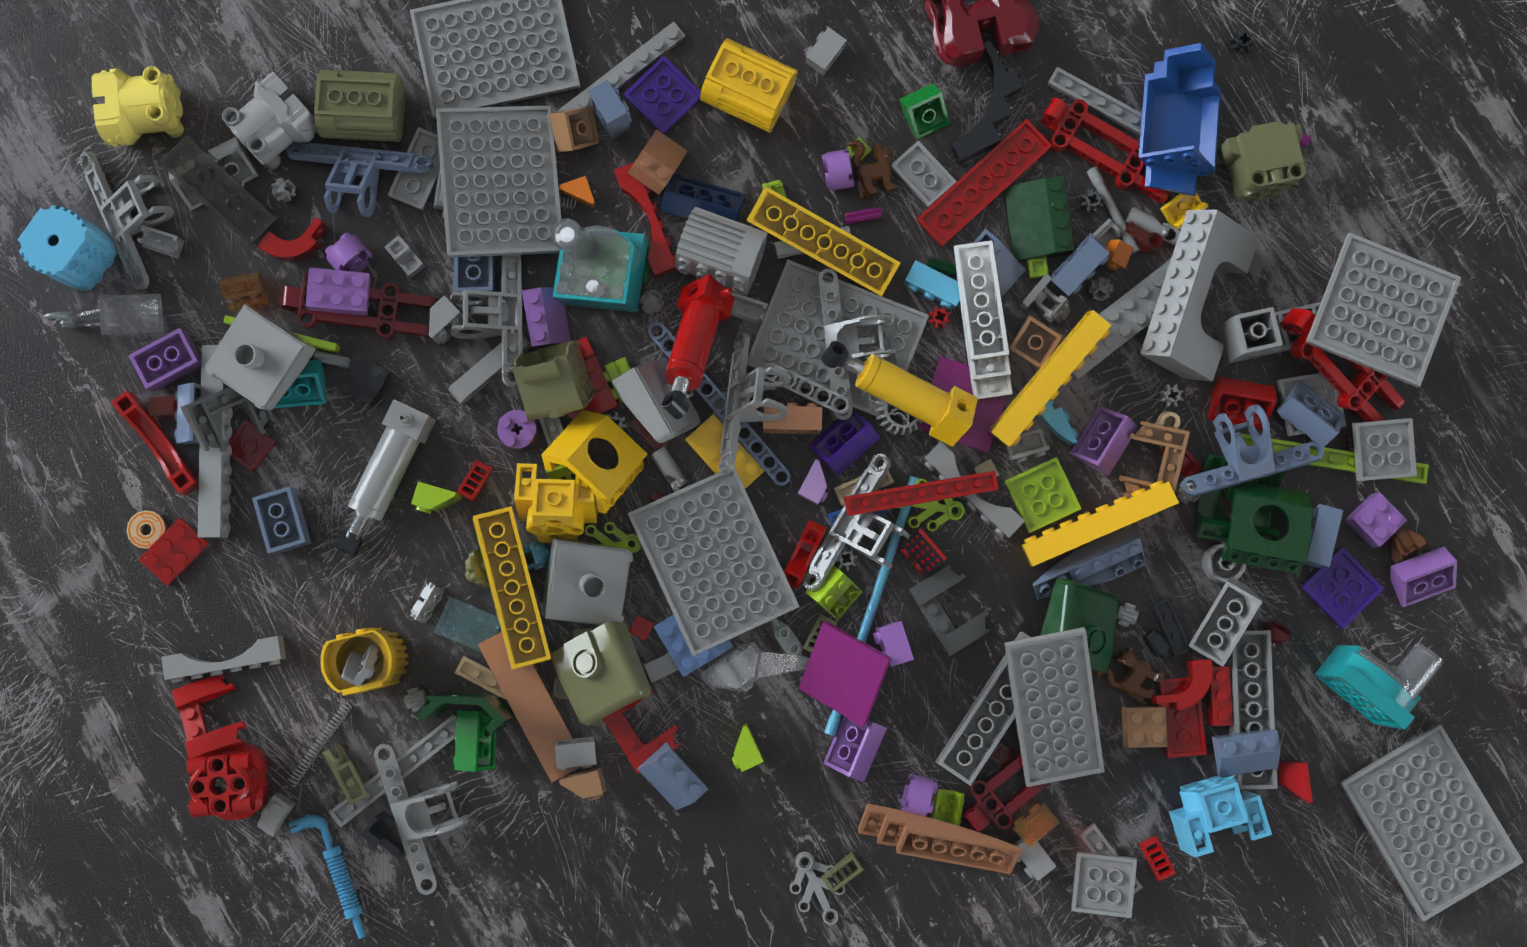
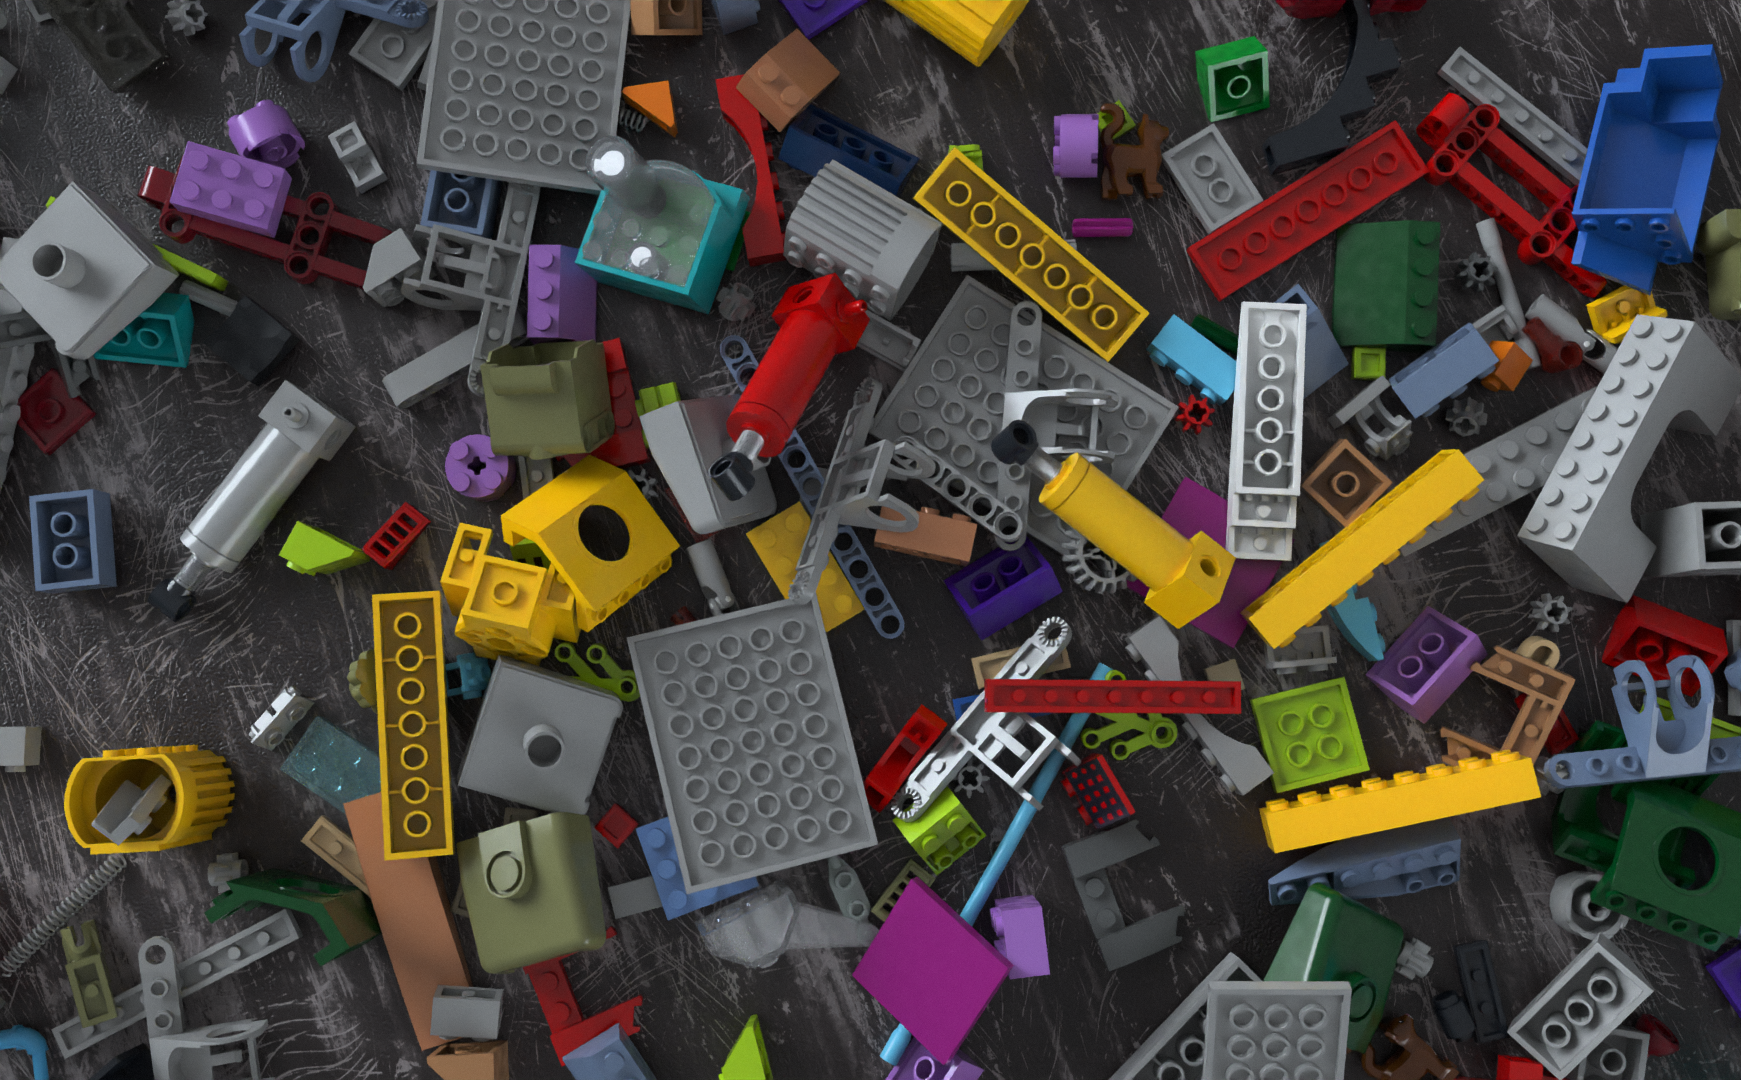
camera: 15 degrees right, 0 degrees up
clear orange brick [218,271,267,311] -> none
red arch [257,218,327,261] -> none
green slope [454,710,497,772] -> none
lavender slope [797,459,828,505] -> none

